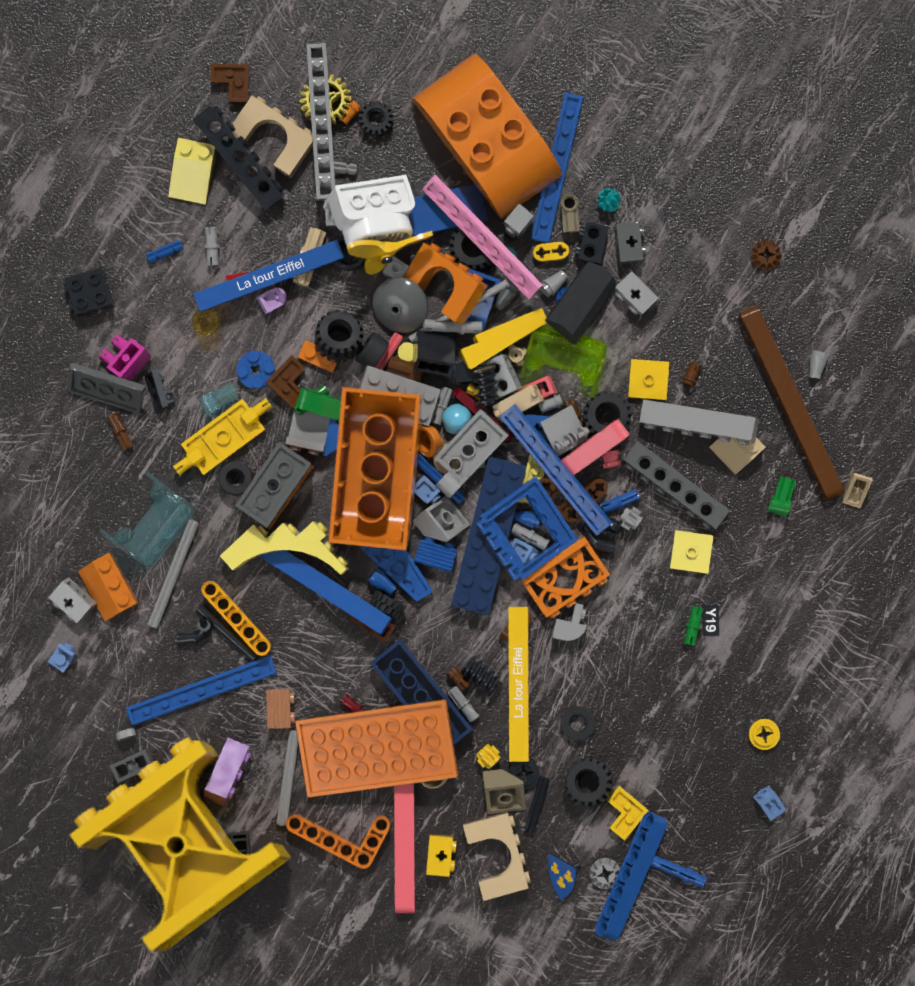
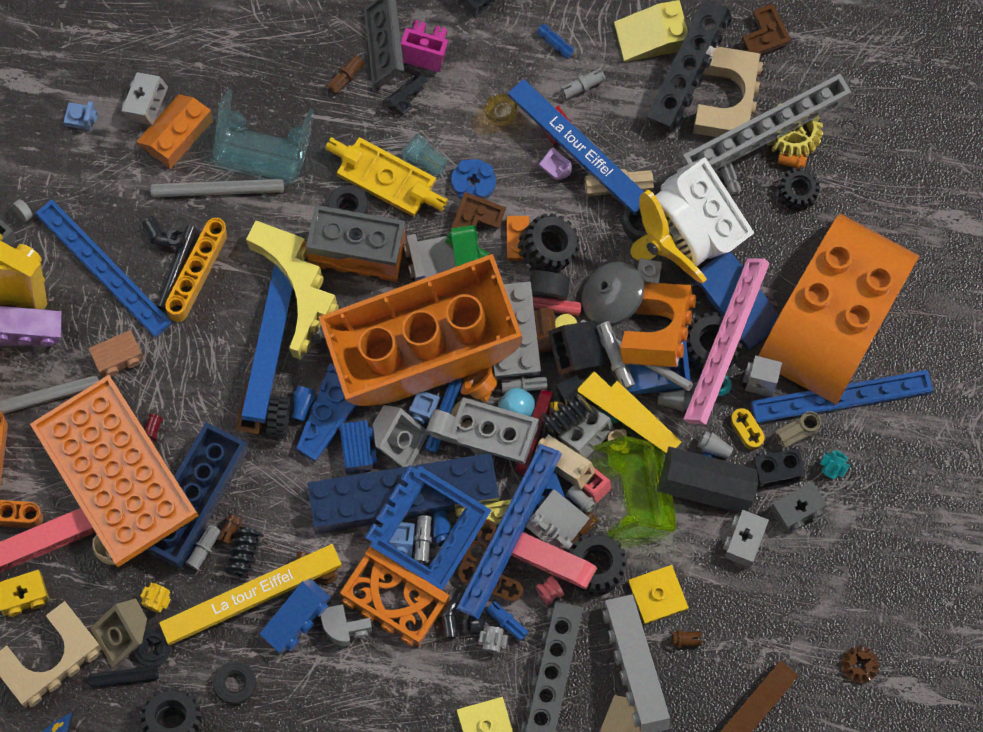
camera: 60 degrees right, 15 degrees down
none -> blue brick [260,579,331,653]

